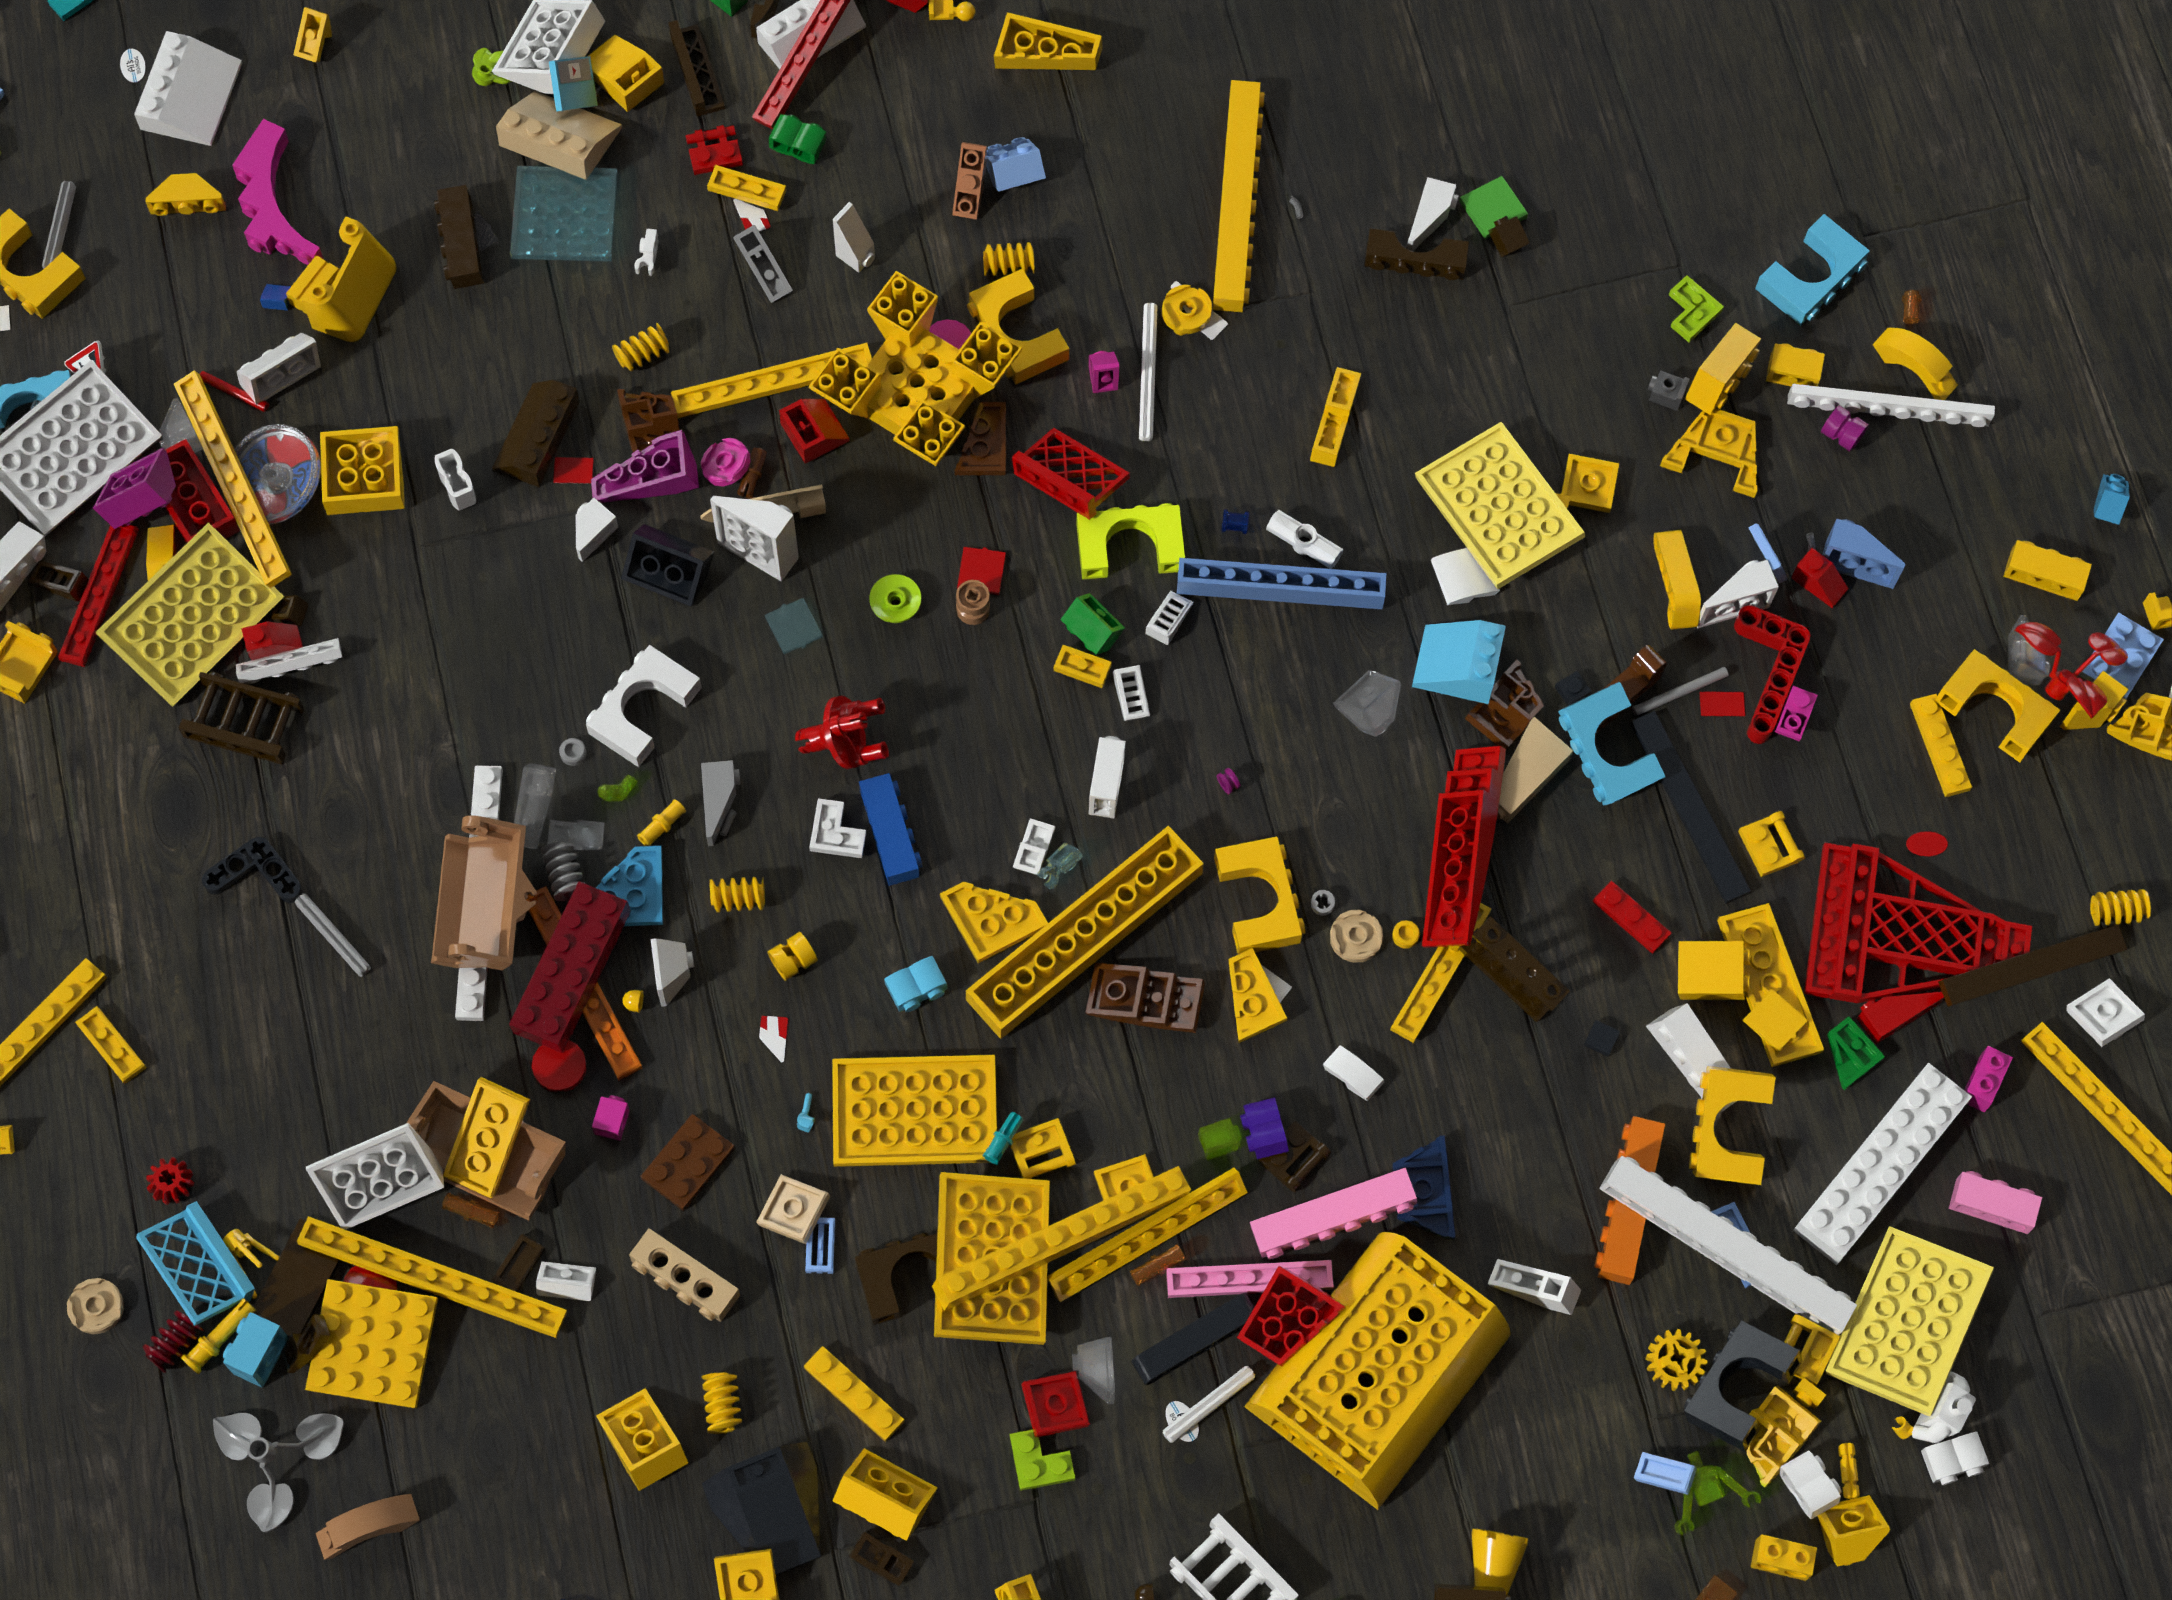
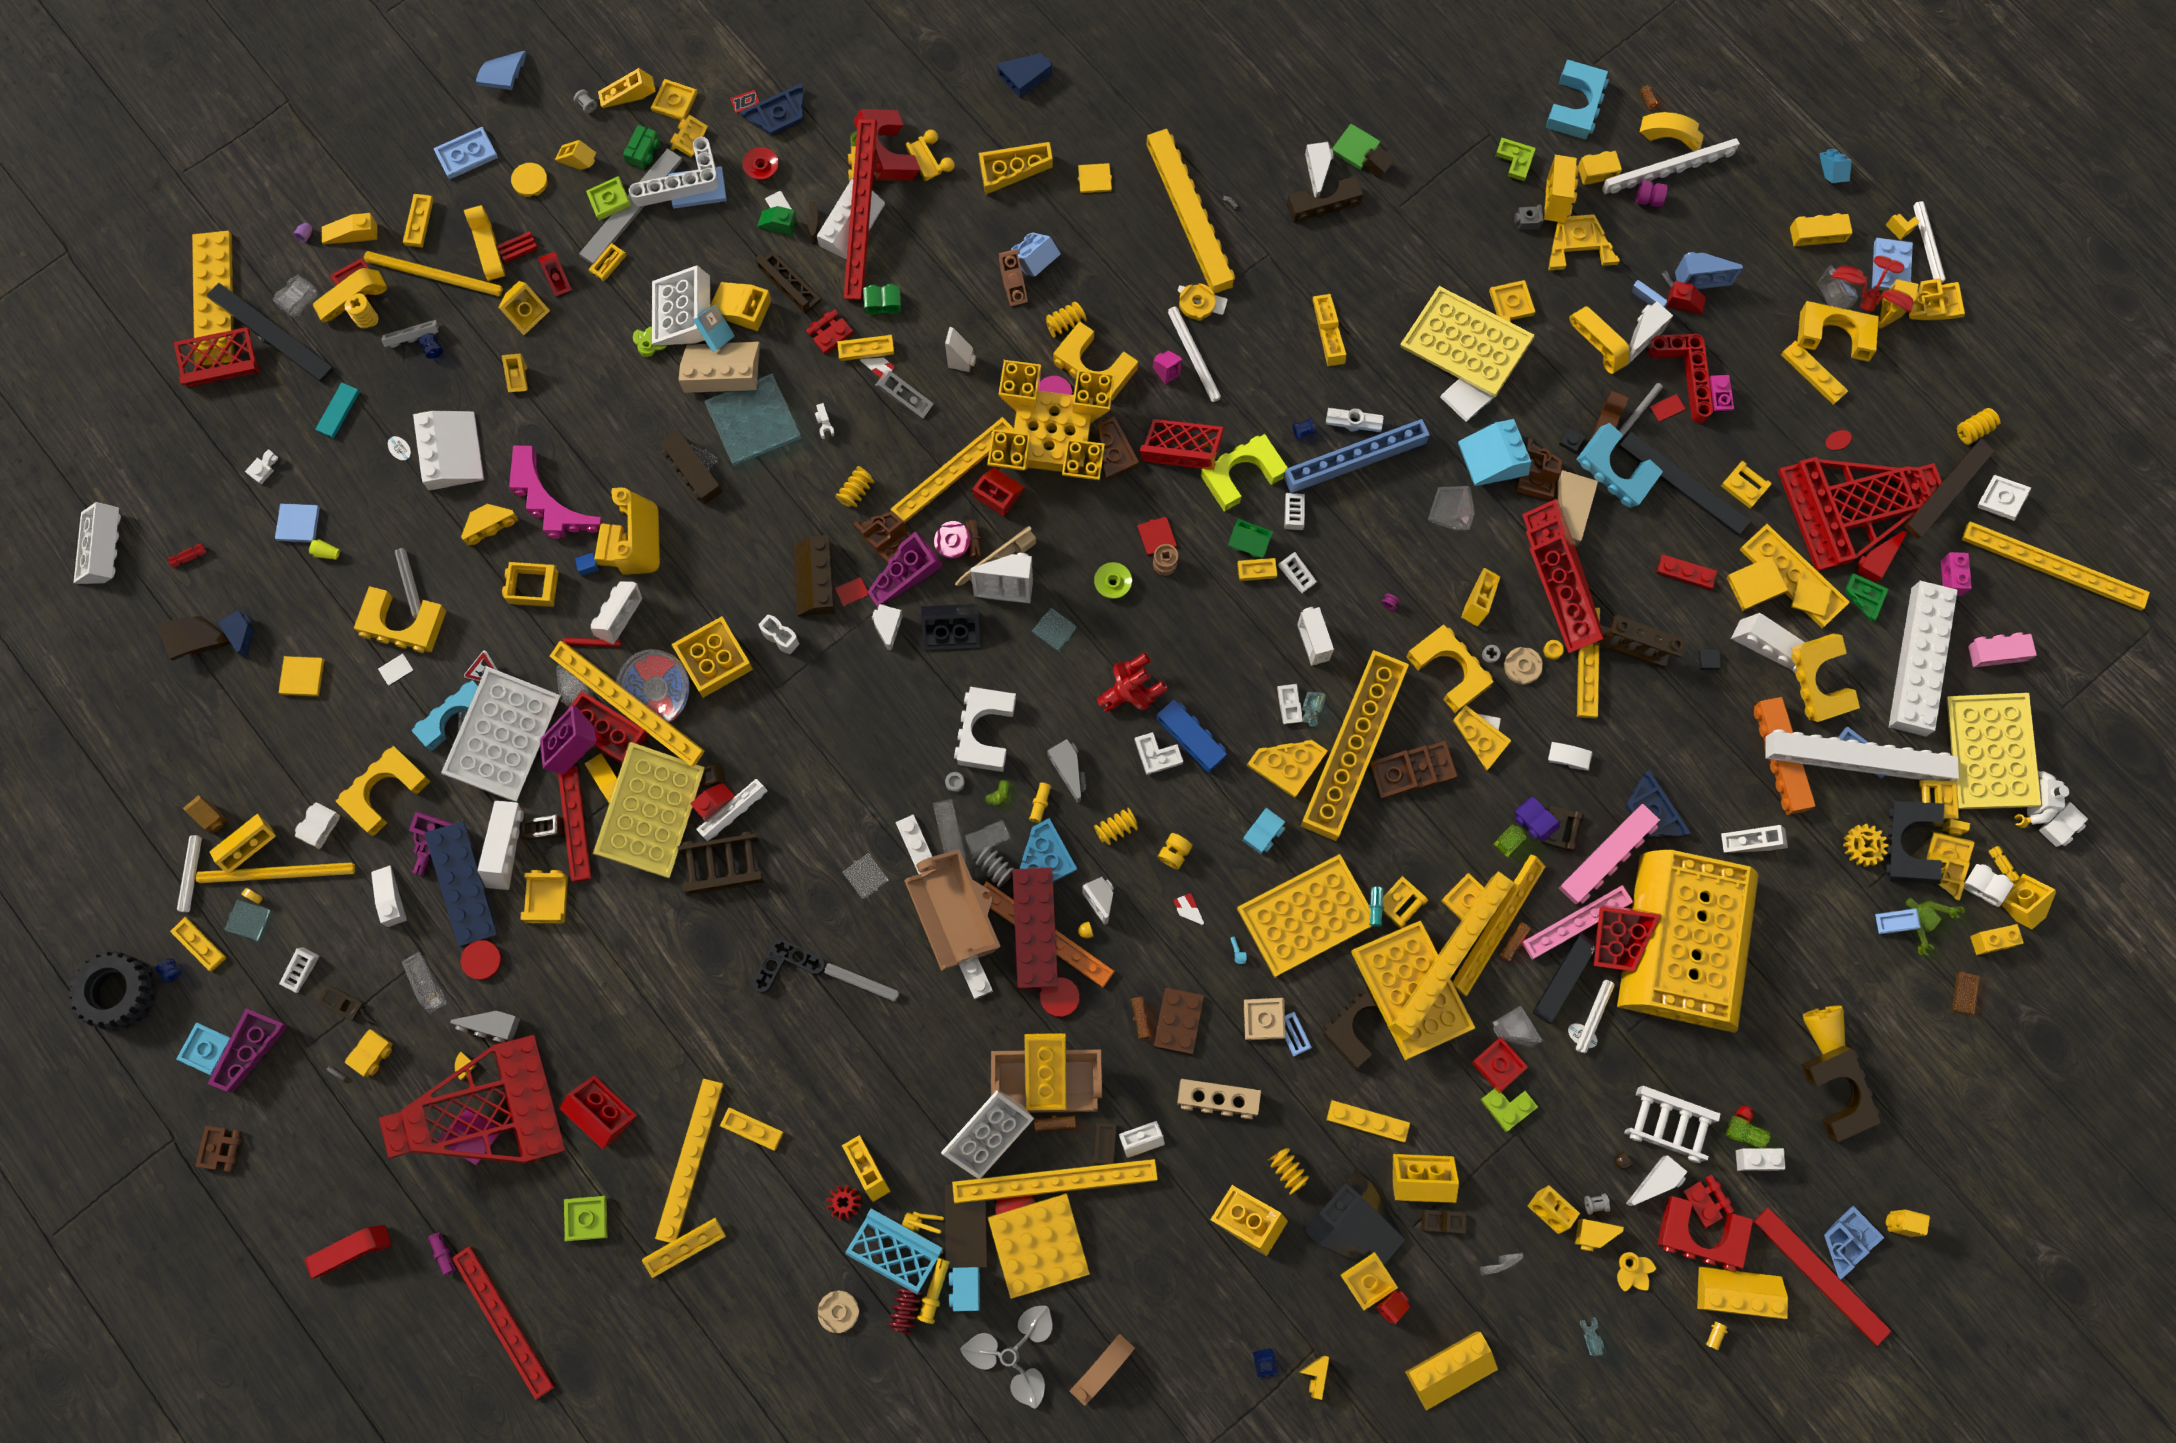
camera: 25 degrees left, 5 degrees up
dark brown slope [281,1315,331,1373] -> none
dark pink brick [592,1095,630,1141] -> none
none -> yellow window [502,562,559,607]
none -> clear piece [842,853,888,899]
none -> yellow slope [842,1135,891,1202]
none -> yellow piece [1078,163,1112,193]
none -> clear orange pin [1131,997,1151,1039]
none -> yellow slope [1461,568,1500,626]

